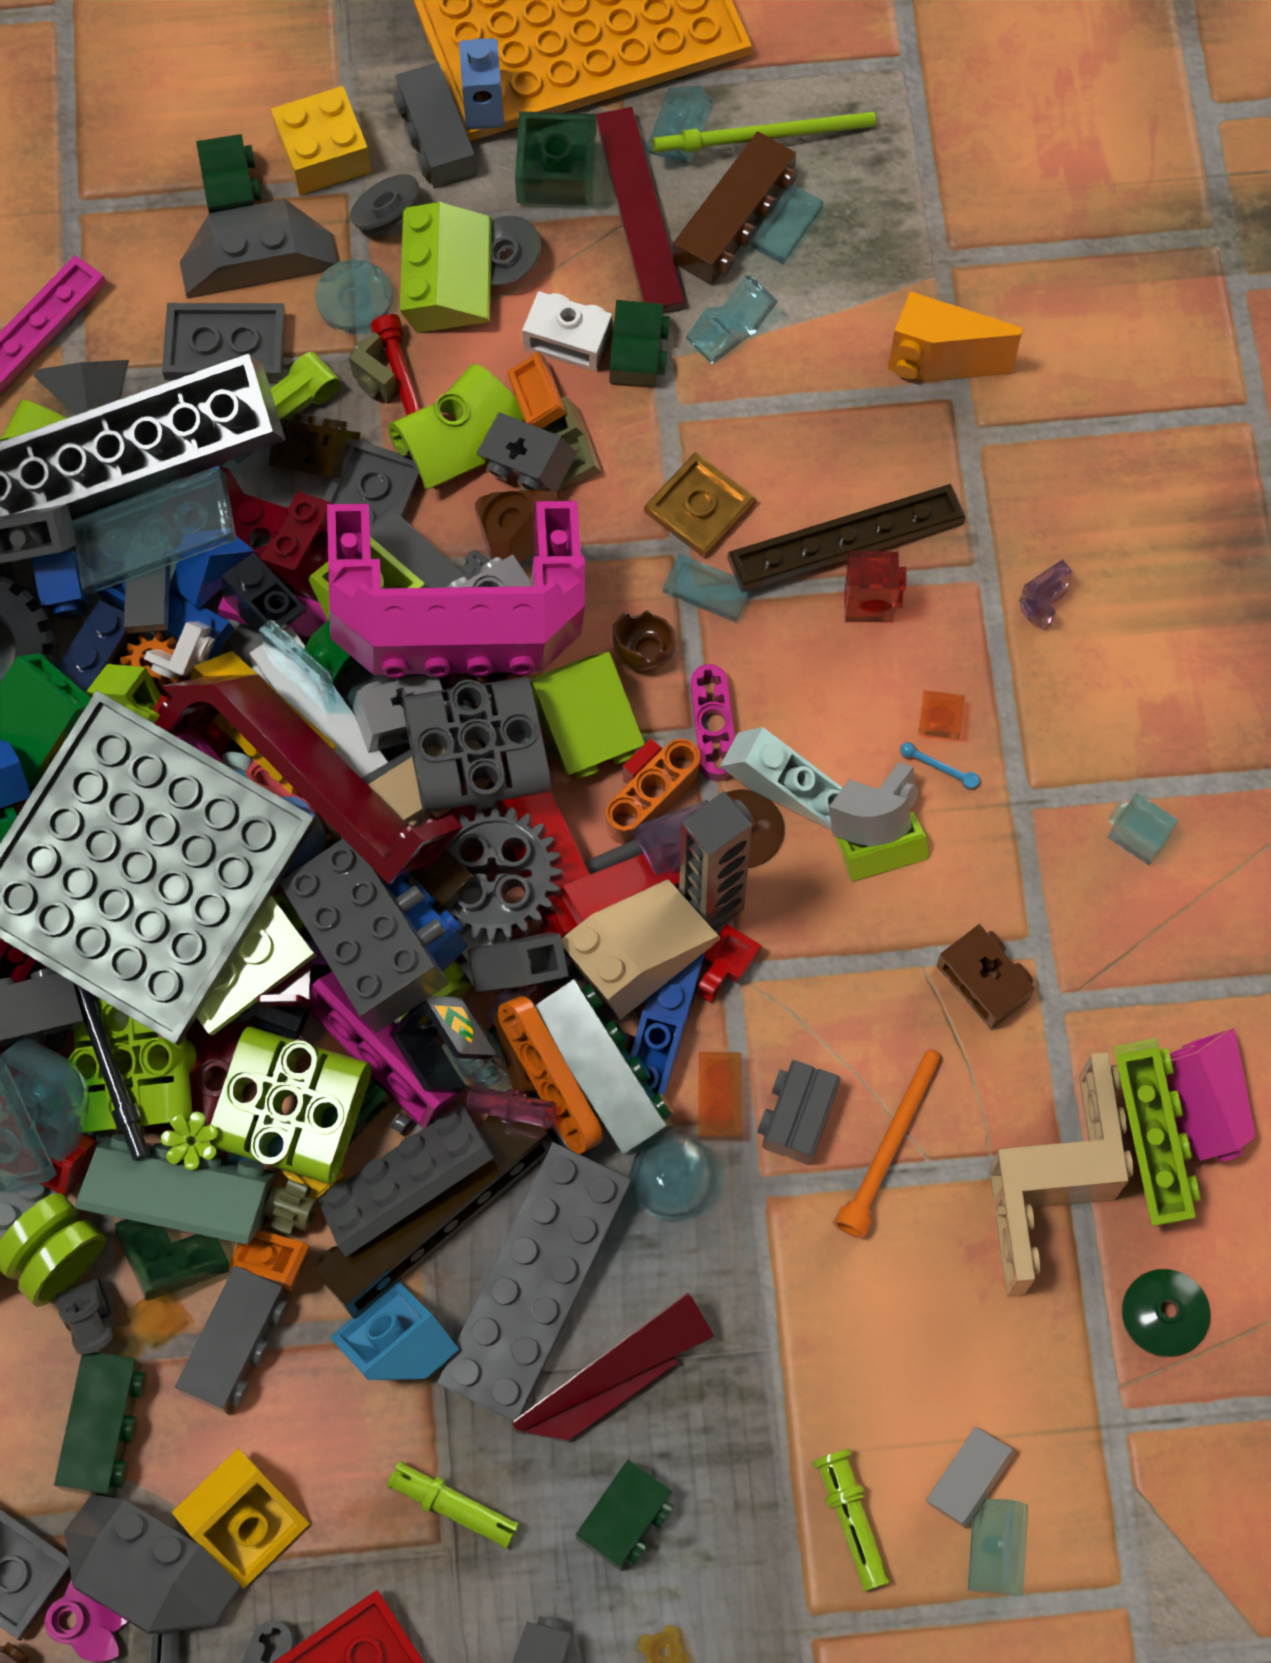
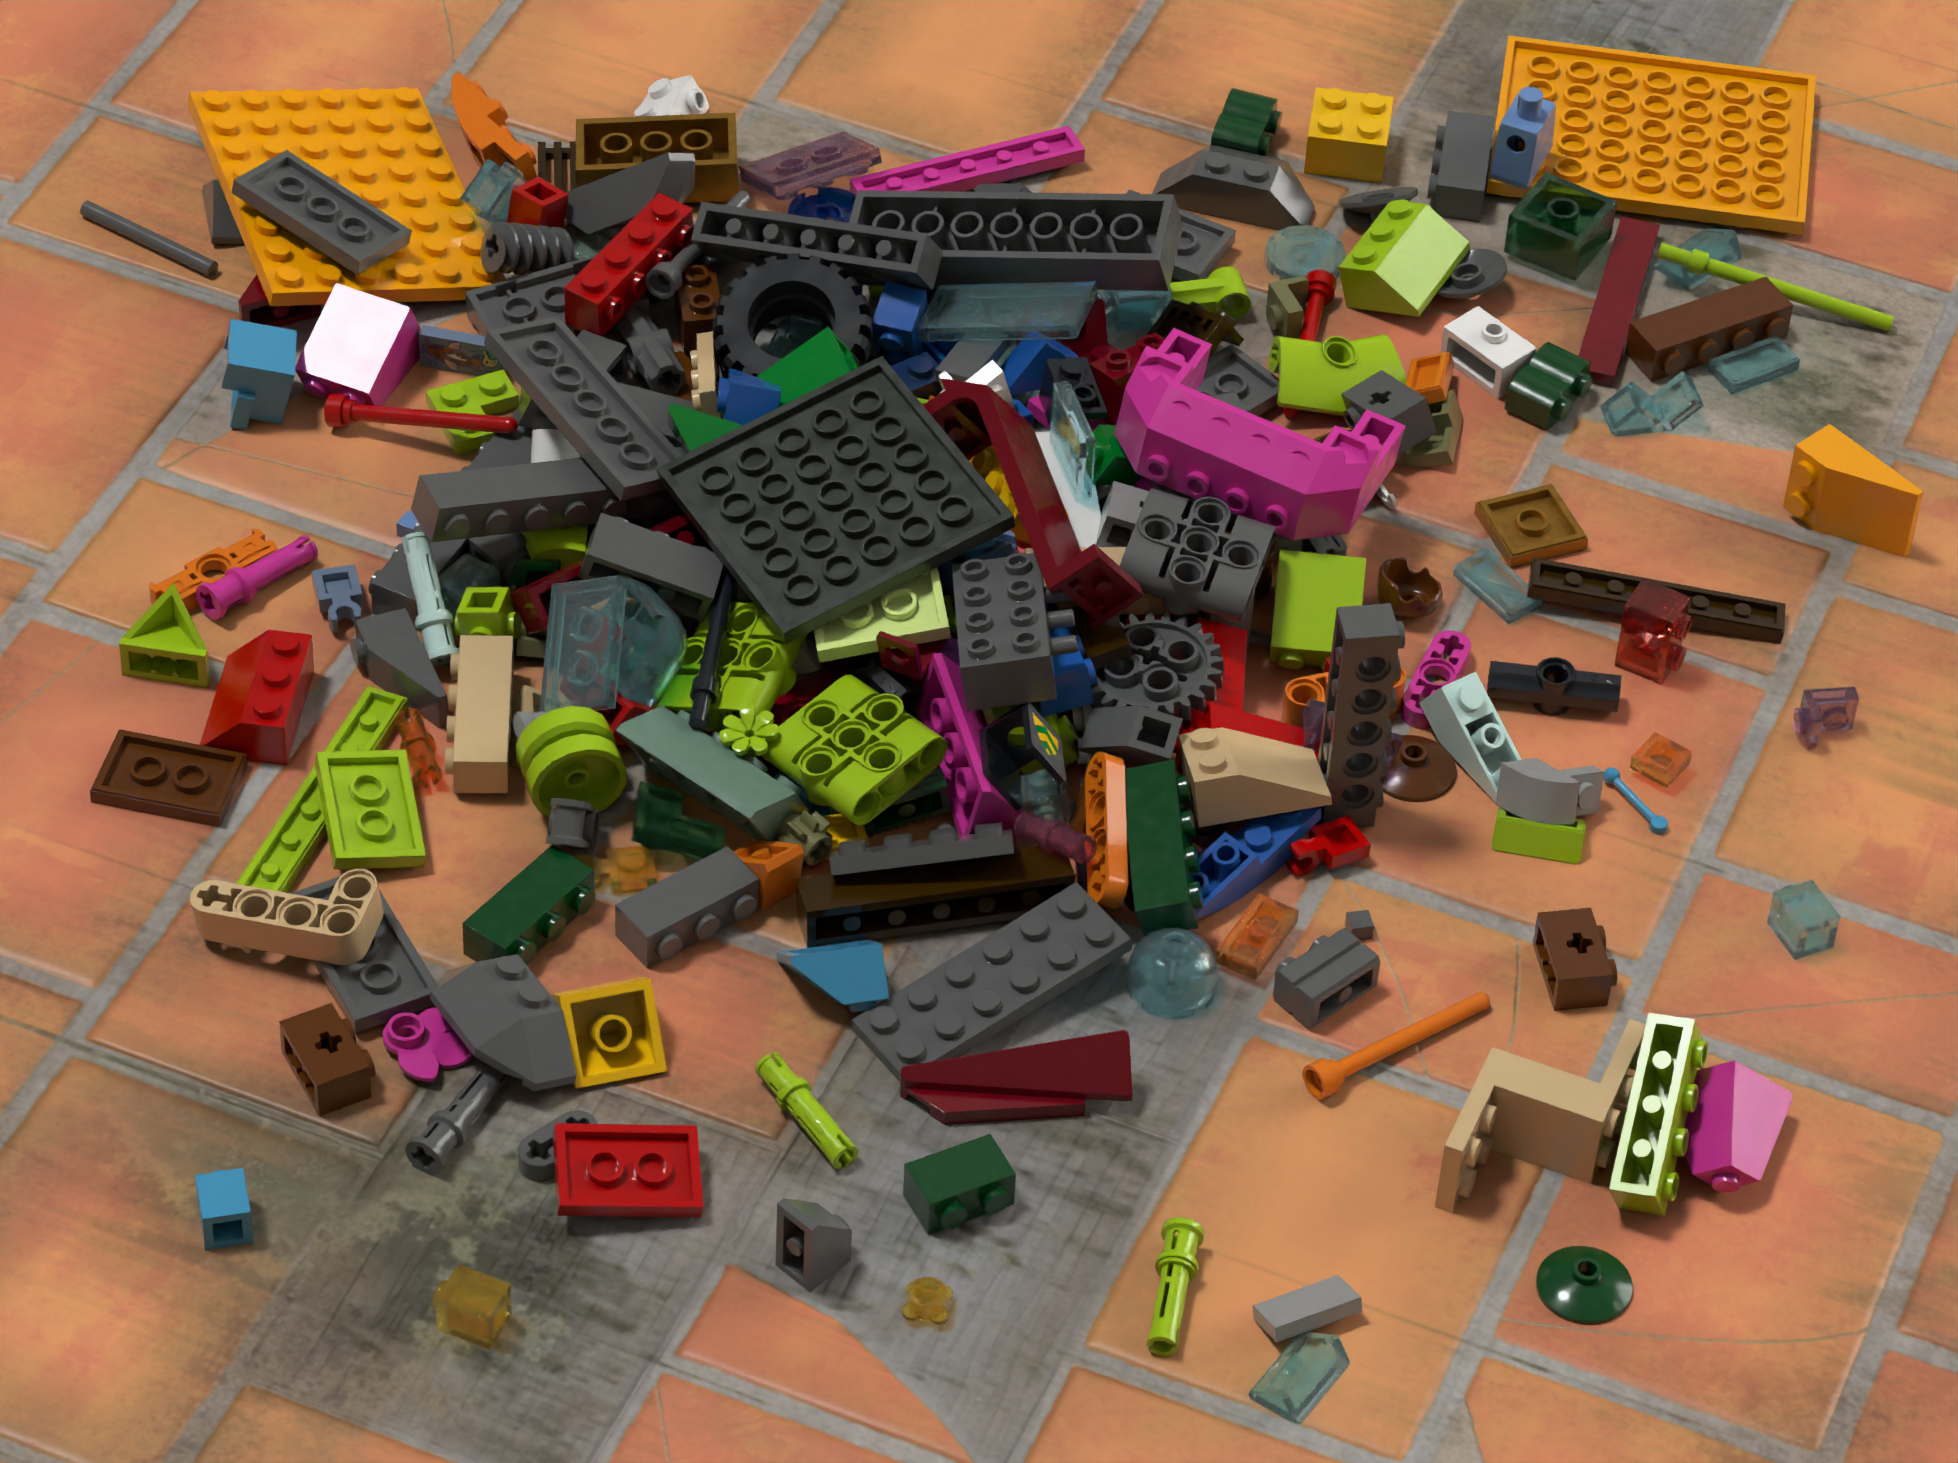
camera: 25 degrees right, 25 degrees down
none -> dark grey piece [1345,910,1374,940]
none -> black piece [1487,657,1622,716]

